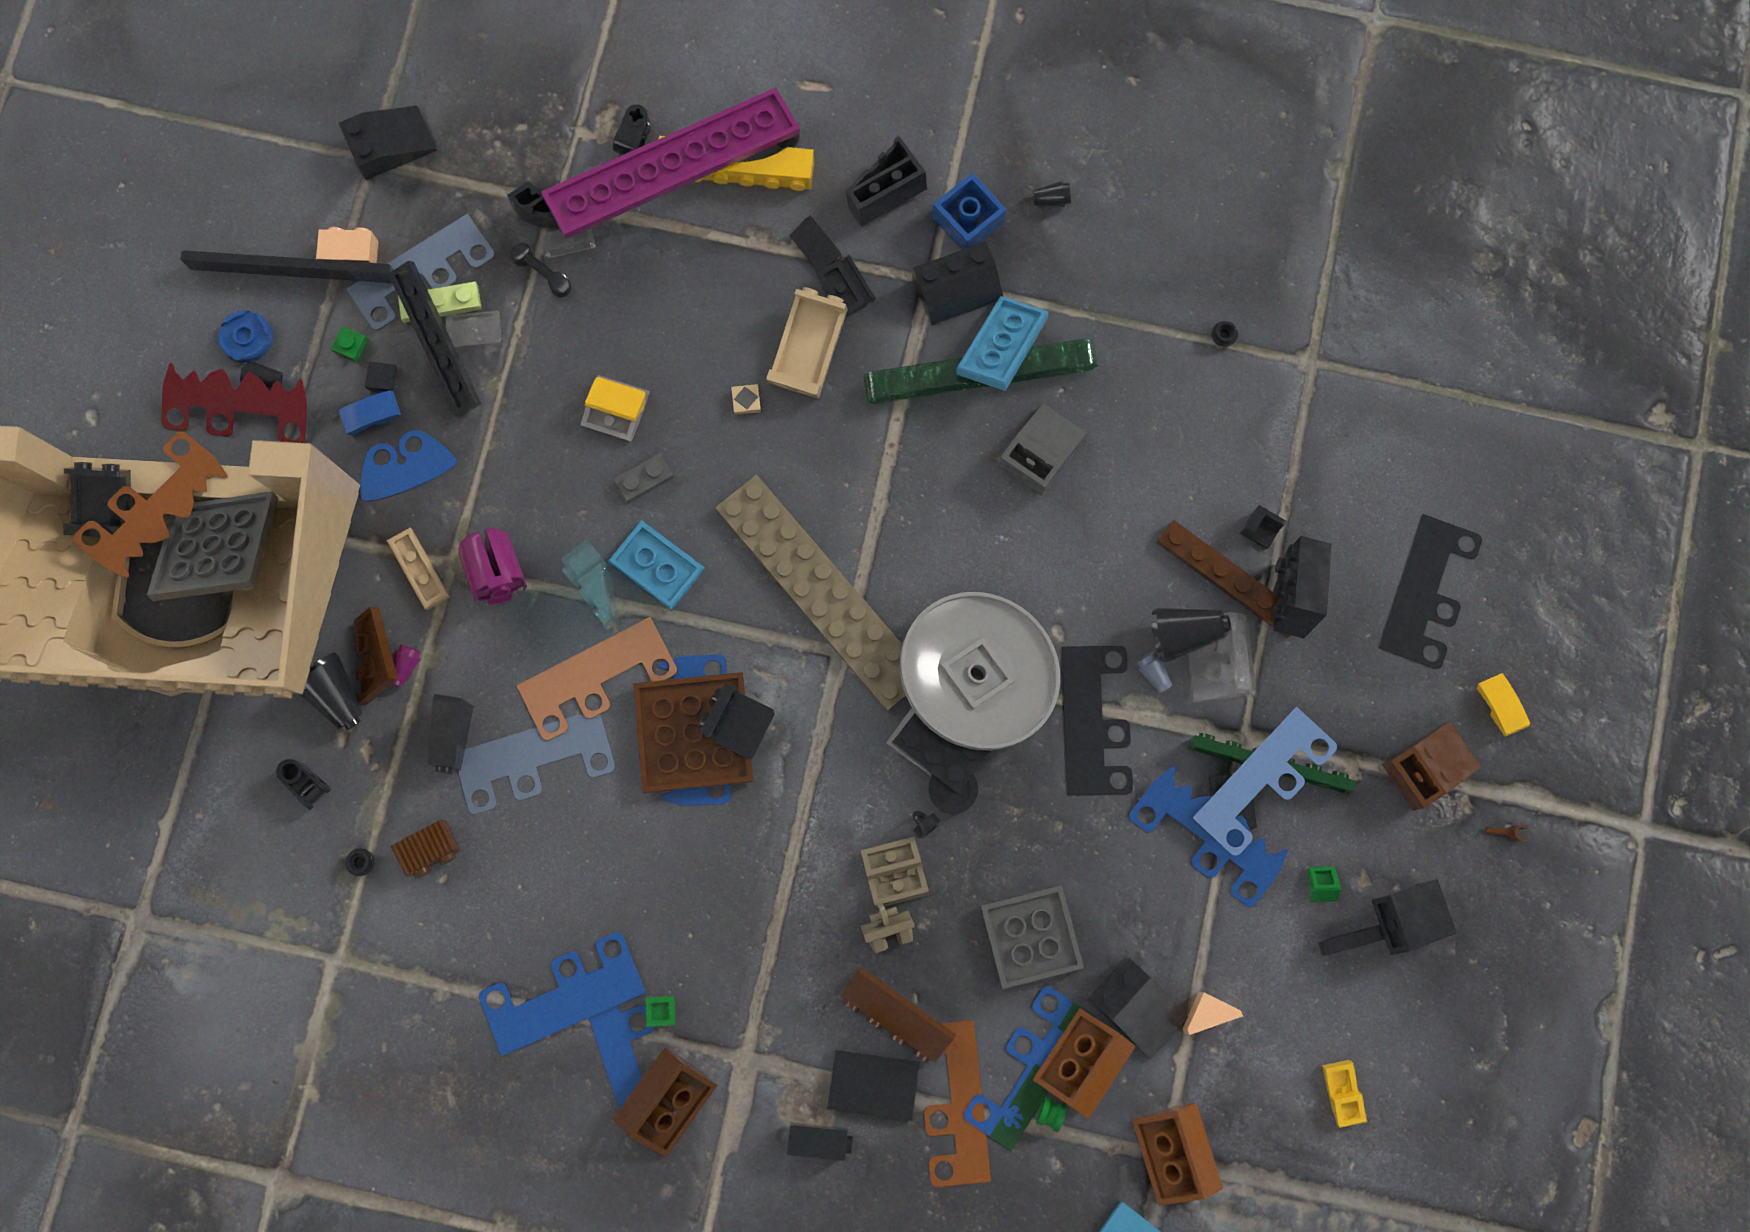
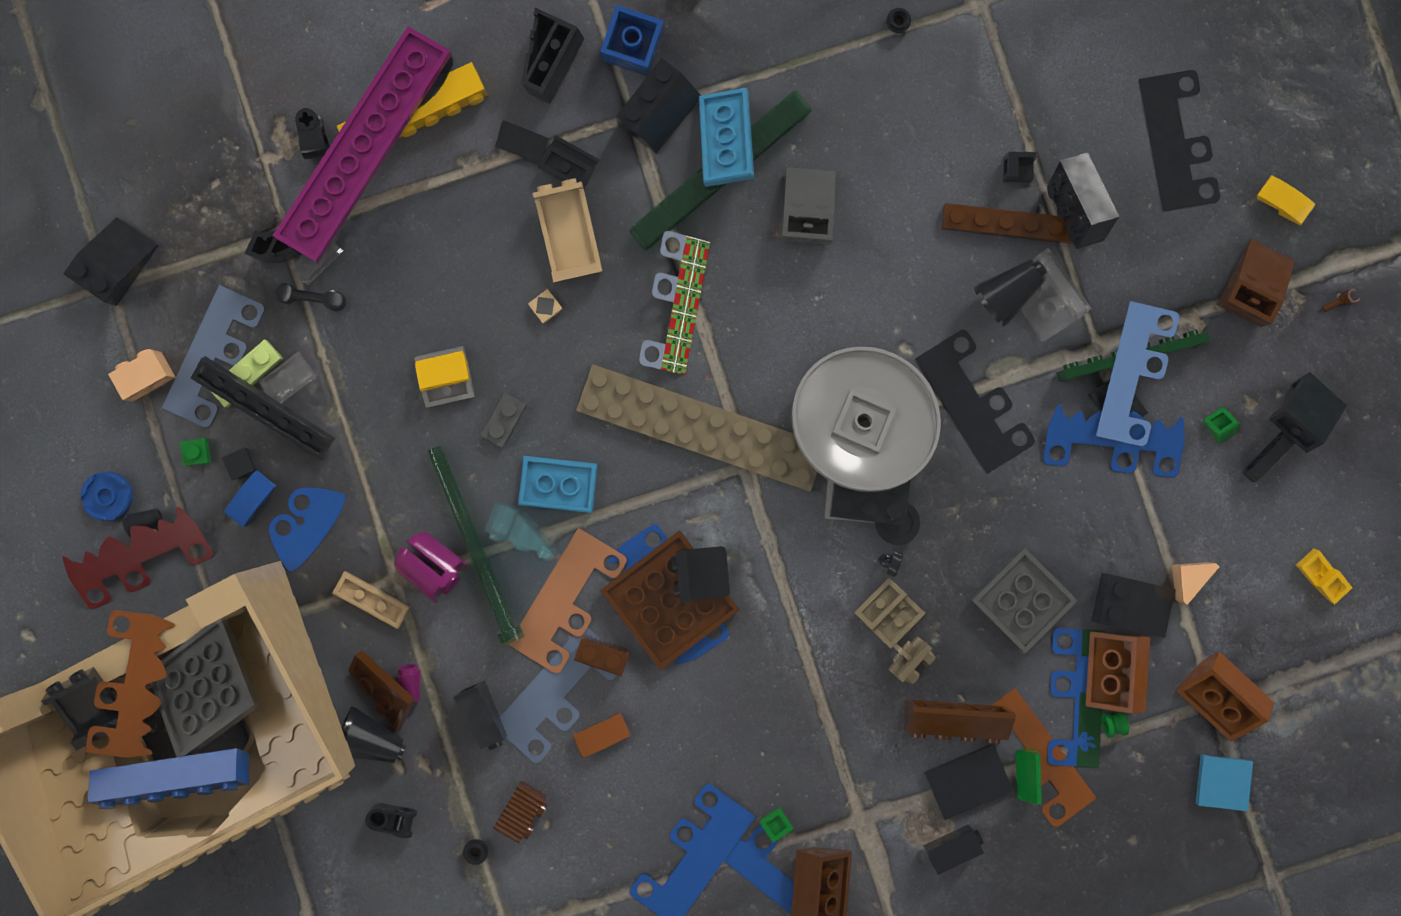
camera: 30 degrees left, 10 degrees up
black tile [180,250,394,283] -> none
sand blue cone [1137,651,1173,693] -> none
none -> brick [88,748,249,810]
none -> clear green piece [427,446,525,646]
none -> dark orange slope [572,713,631,758]
none -> reddish brown brick [574,634,630,677]
none -> piece [639,231,710,375]
none -> green slope [1015,749,1042,804]

